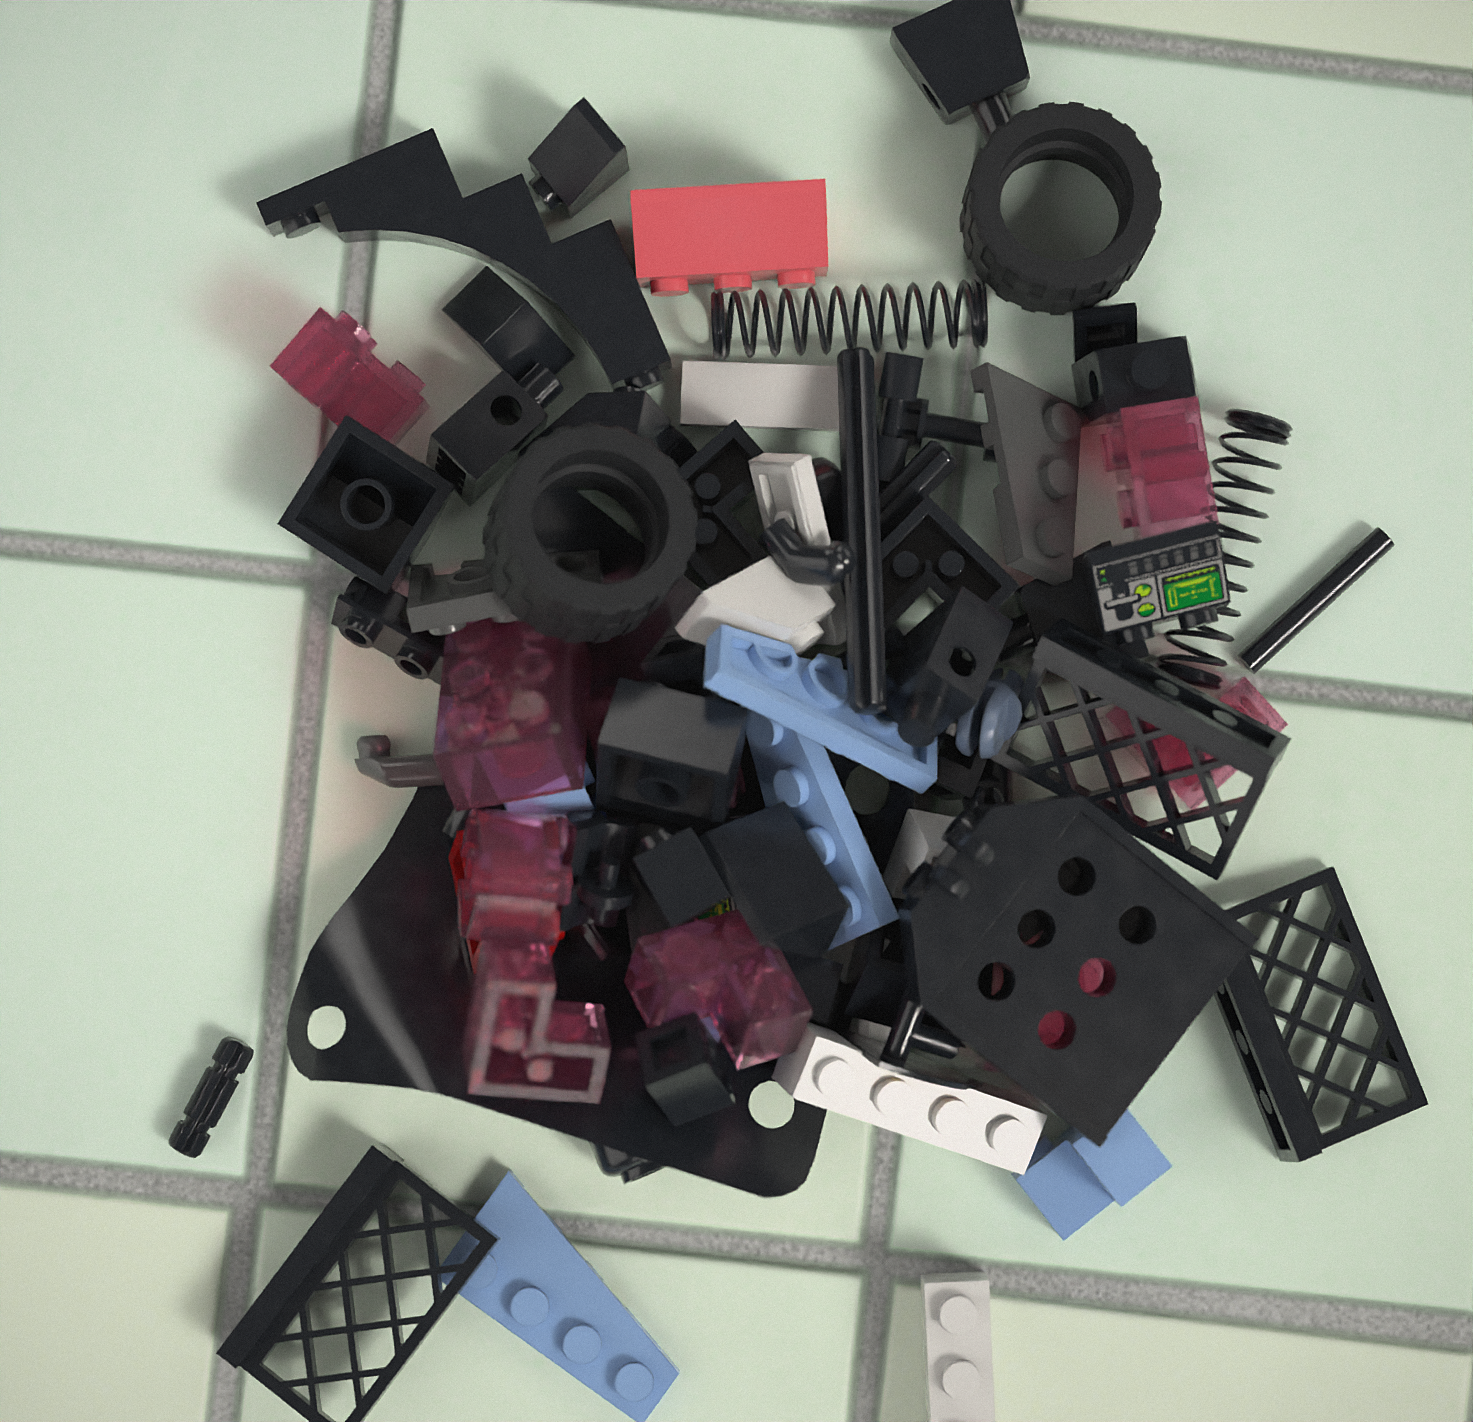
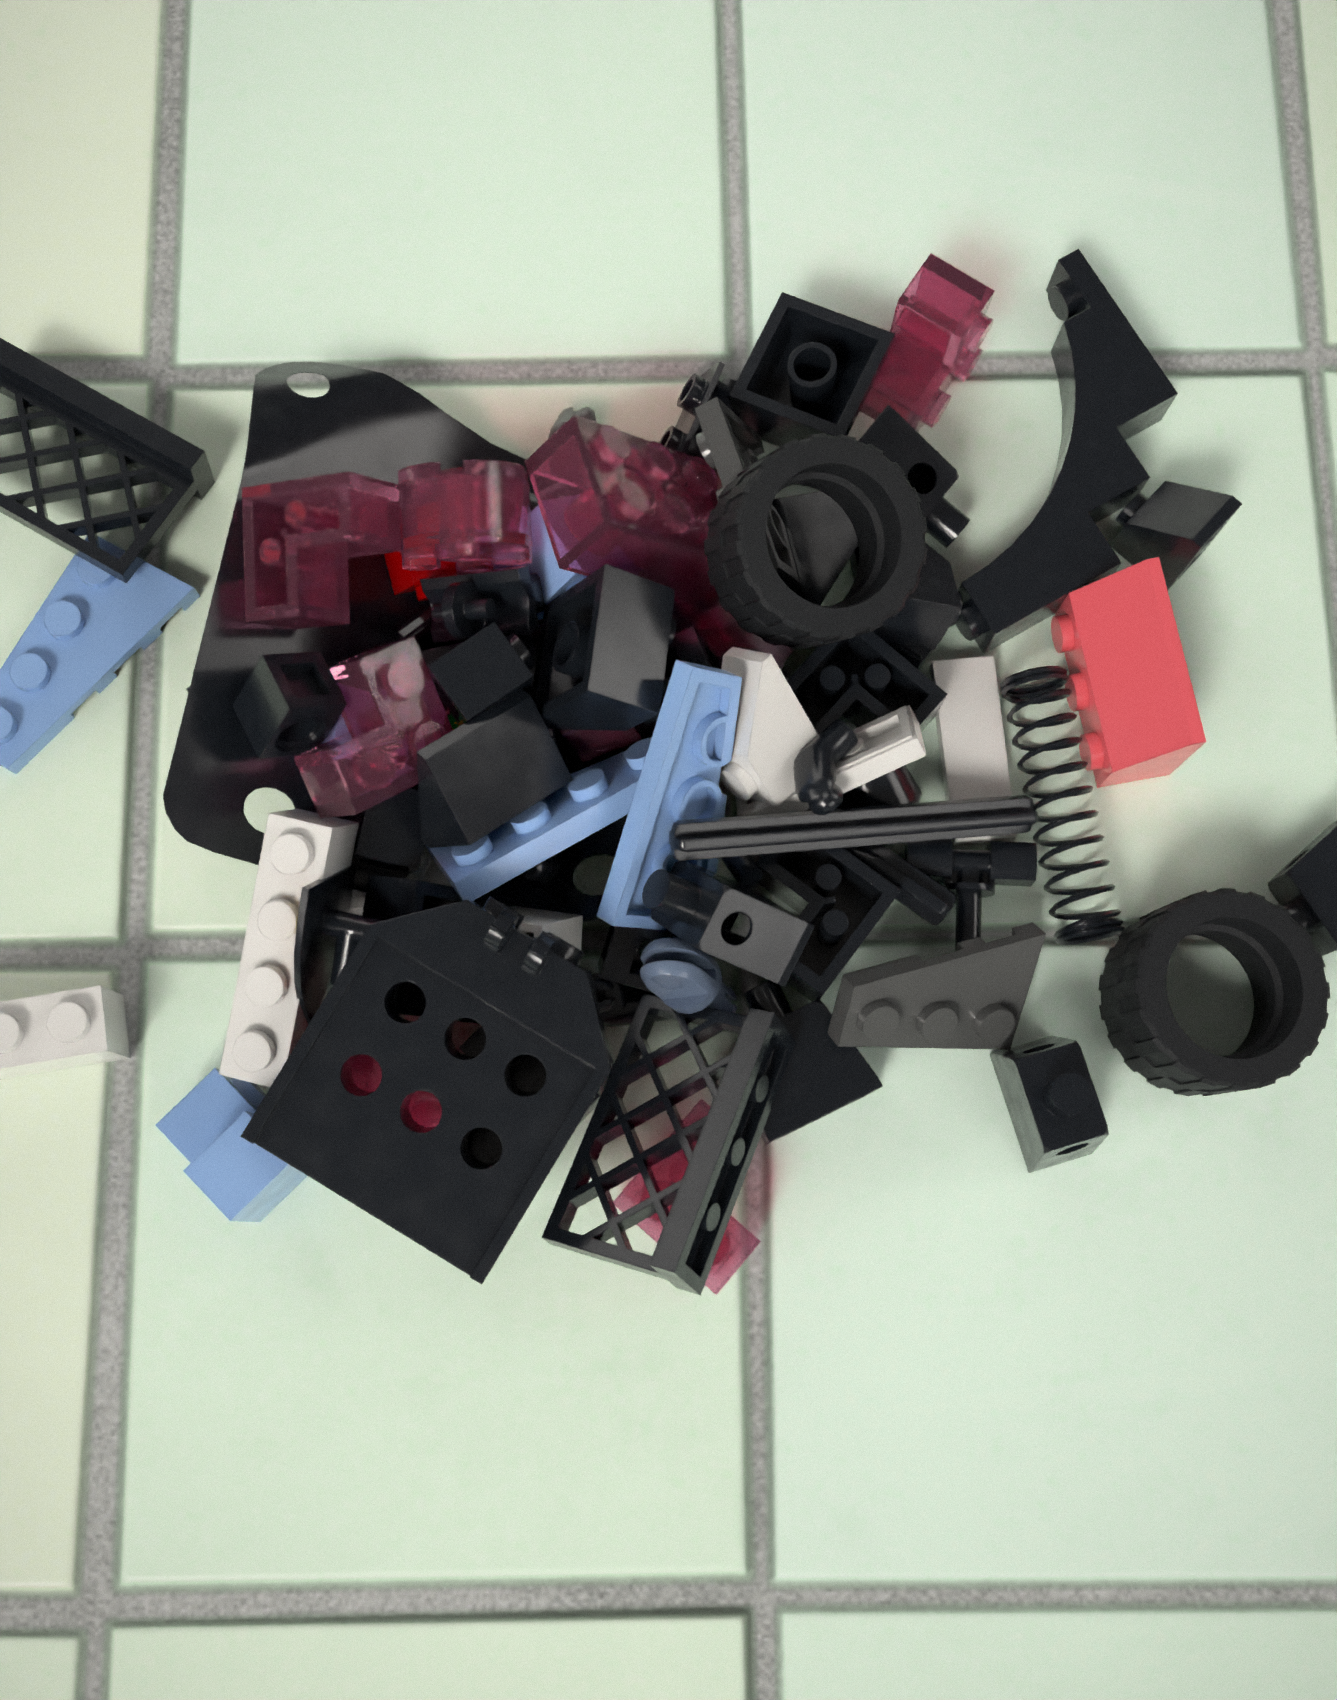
camera: 80 degrees right, 10 degrees down
black axle [168,1036,254,1158] -> none
black slope [442,266,576,382] -> none
black slope [1072,302,1137,362] -> none
slope [1081,519,1231,646] -> none
clear pink brick [1099,396,1219,540] -> none
black piece [1155,409,1293,690] -> none
black fence [1214,866,1429,1163] -> none
black bar [1237,527,1395,674] -> none

